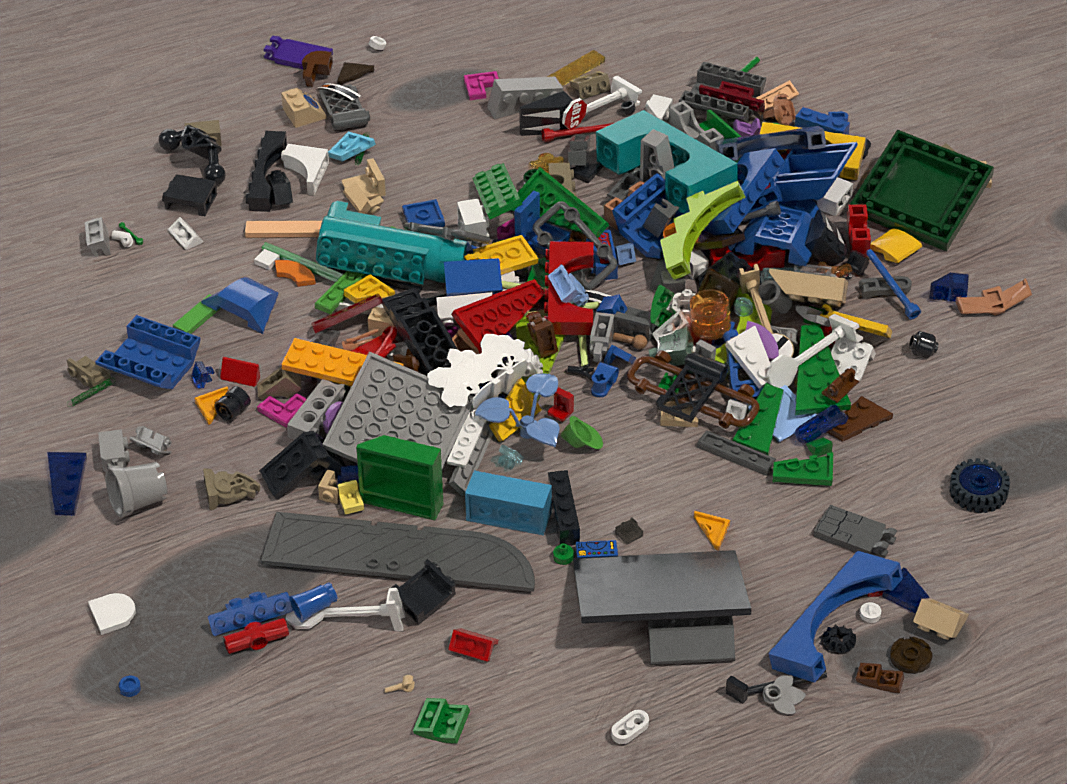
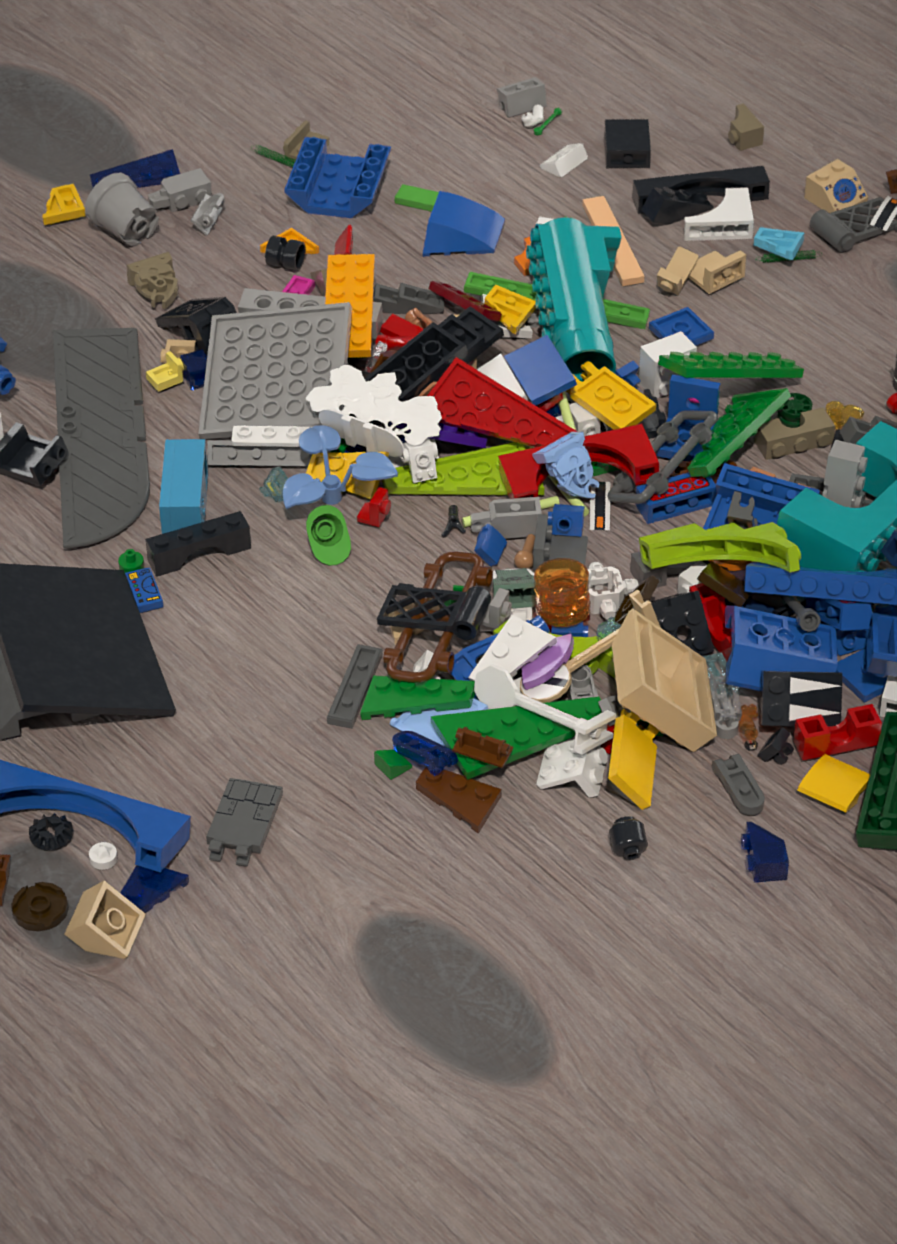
camera: 75 degrees right, 0 degrees up
black piece [158,125,226,186] -> none
clear blue tile [191,361,215,388] -> none
green slope [356,435,444,520] -> none
dark grey bar [404,222,491,247] -> none
reddish brown piece [526,311,558,358] -> none
blue piece [591,362,619,398] -> none
medium blue tile [614,243,636,265] -> none
clear smoke tile [615,517,643,545] -> none
green slope [650,284,675,327] -> none
light orange tile [694,511,730,551] -> none
green wing [772,452,833,486] -> none
blue piece [866,249,921,320] -> none
black wheel [949,458,1010,513] -> none
nougat plate [955,278,1032,315] -> none
none -> yellow wing [42,184,86,225]

